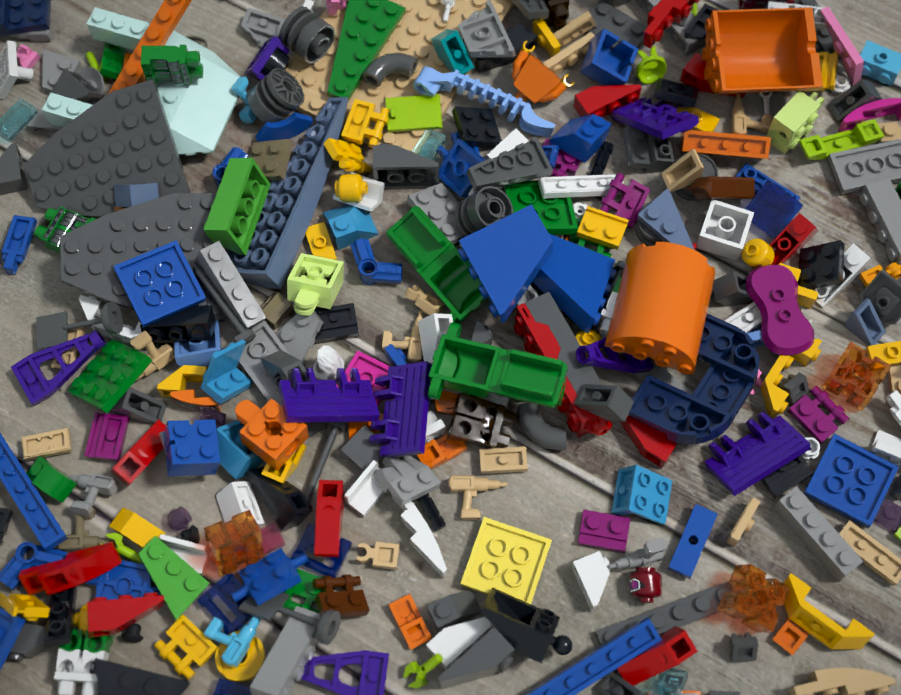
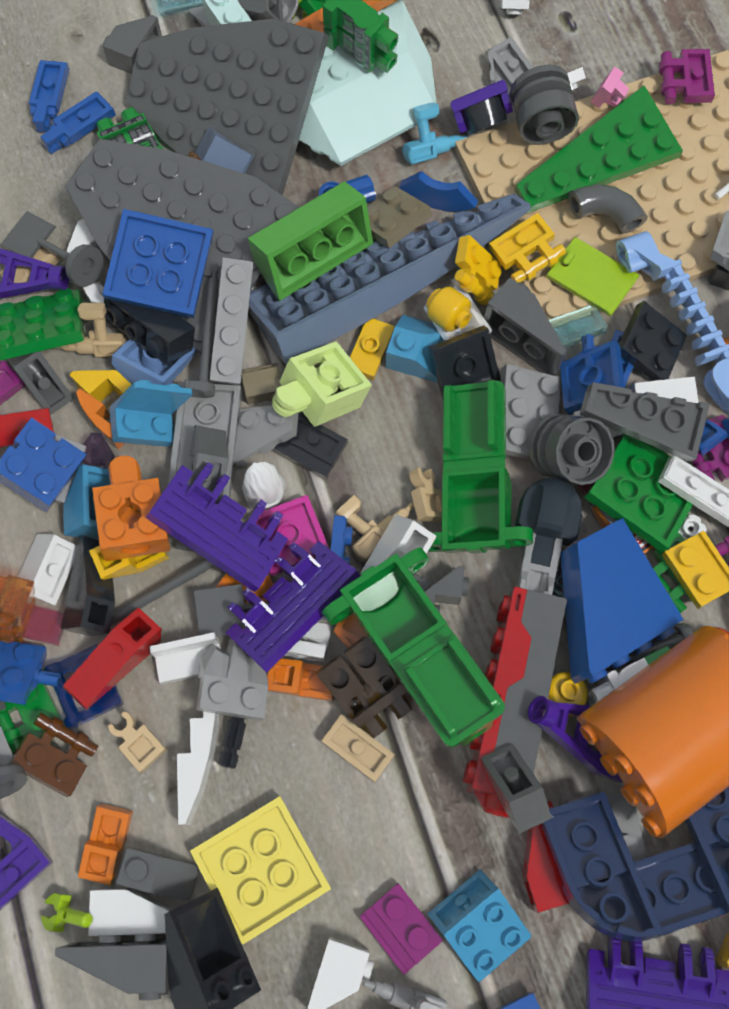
camera: 40 degrees right, 5 degrees up
dark grey wheel [247,68,304,123] -> none
blue piece [350,238,403,285] -> none
teal slope [430,29,474,74] -> none
tan piece [449,475,507,520] -> none
blue slope [458,204,553,323] -> none
dark grey cylinder [517,403,566,450] -> none
none -> black plate [428,325,501,399]

